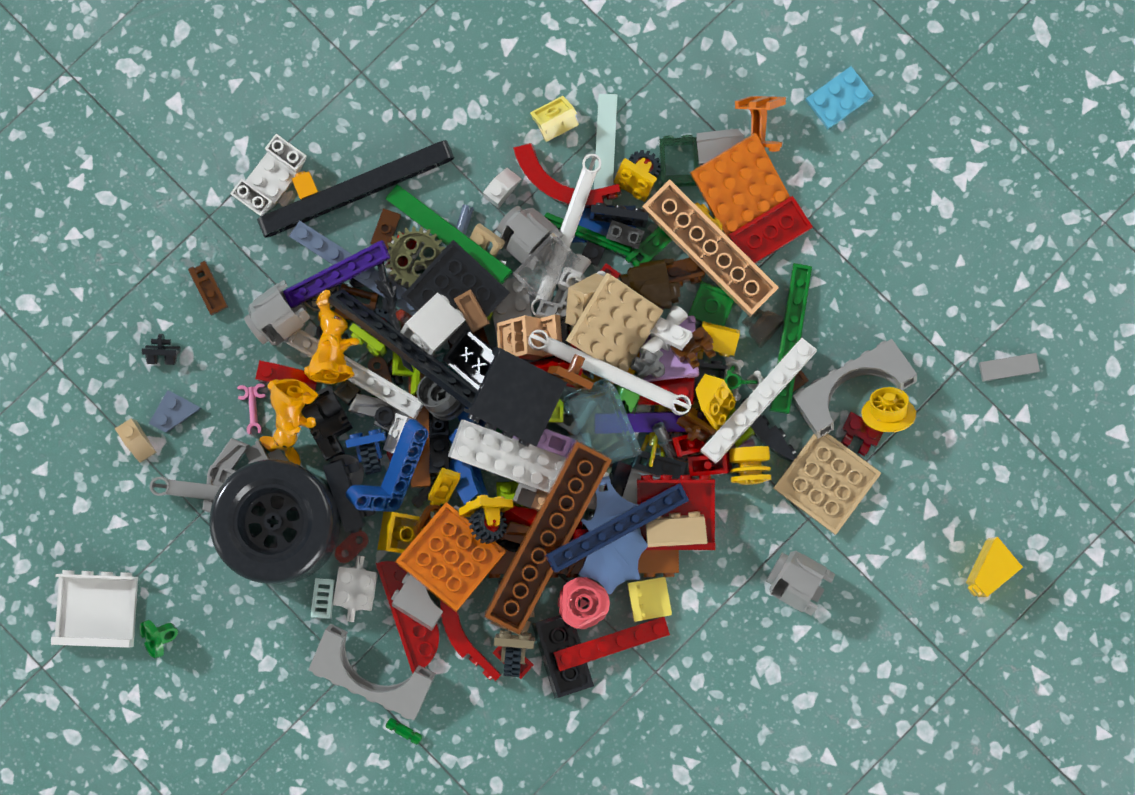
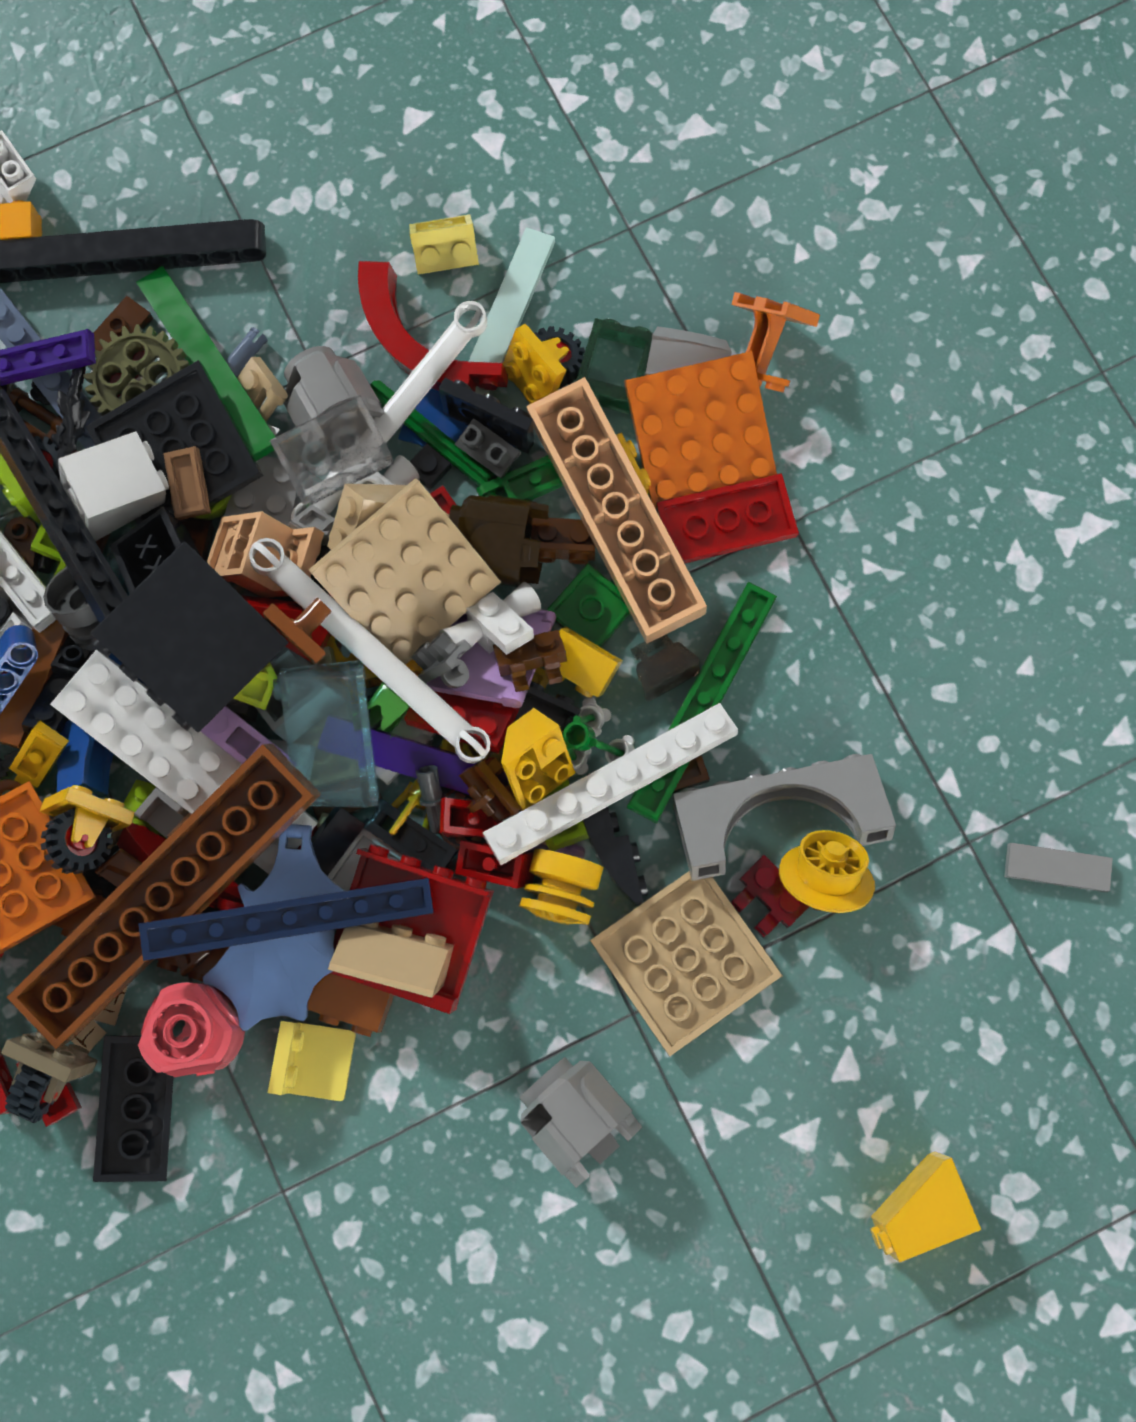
camera: 20 degrees right, 5 degrees down
white slope [483,168,522,209] -> none
red plate [553,617,670,671] -> none
medium azure plate [805,66,874,130] -> none

